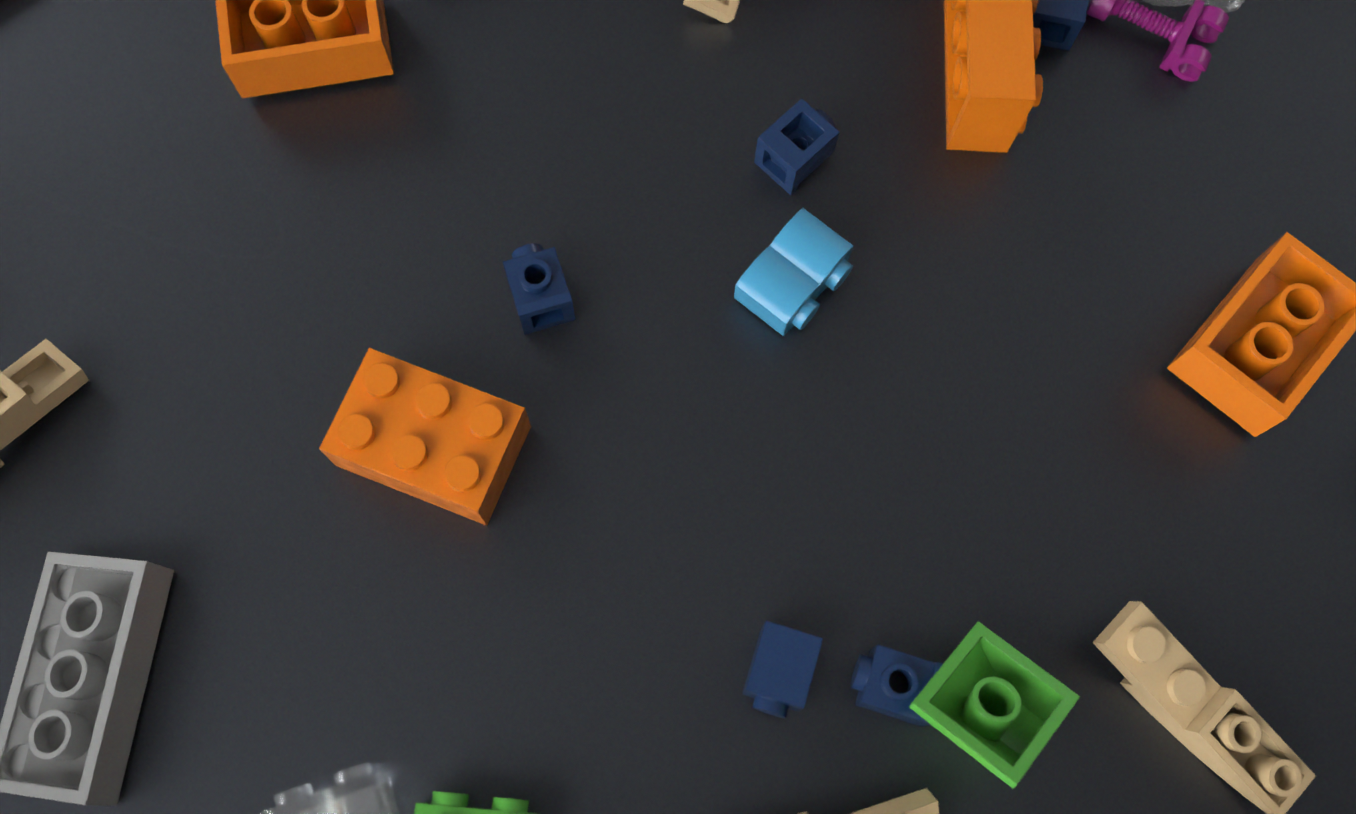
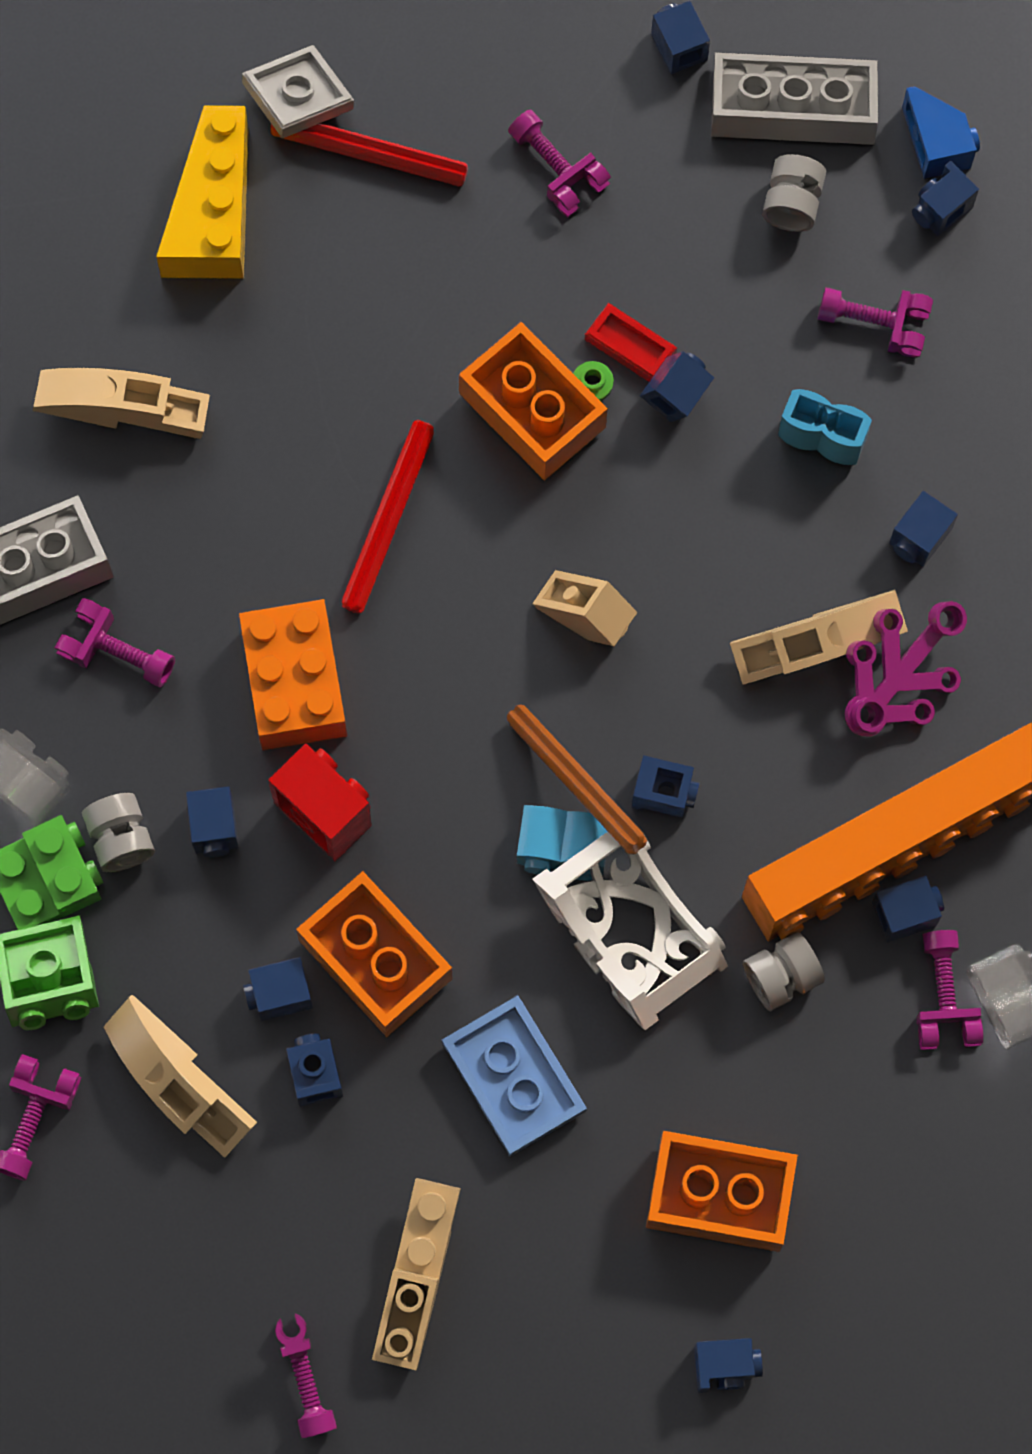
camera: 60 degrees right, 0 degrees up
dark blue brick [503,243,576,335] -> none
bright green slope [909,621,1080,789] -> none
none -> magenta bar [54,598,175,687]
none -> light grey wheel [82,793,155,872]
none -> dark blue brick [186,786,239,857]
none -> red brick [268,743,372,861]
none -> orange brick [296,871,453,1037]
none -> red axle [342,420,434,613]
none -> medium blue plate [442,995,587,1157]
none -> dark orange axle [506,705,647,855]
none -> tan slope [532,570,637,646]
none -> white fence [533,832,728,1030]
none -> light grey wheel [743,932,825,1012]

